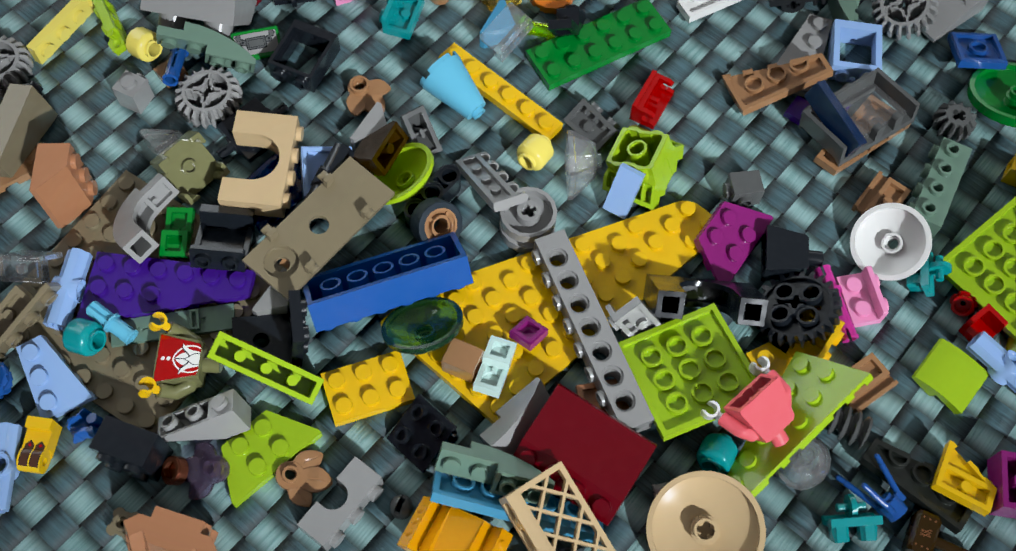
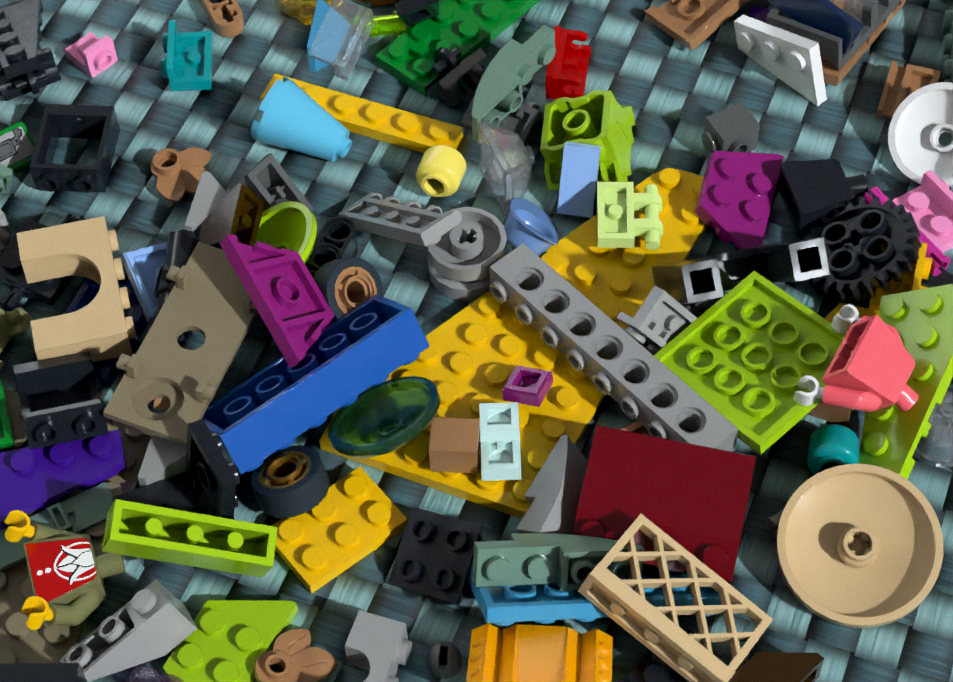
camera: 15 degrees left, 10 degrees down
none -> magenta wing [219,234,335,368]
none -> black wheel [249,445,330,518]
none -> black hips [426,47,486,108]
none -> sand green slope [472,25,556,143]
none -> medium blue piece [504,198,558,257]
none -> yellowish green plate [597,182,663,250]
none -> white wing [734,15,827,106]

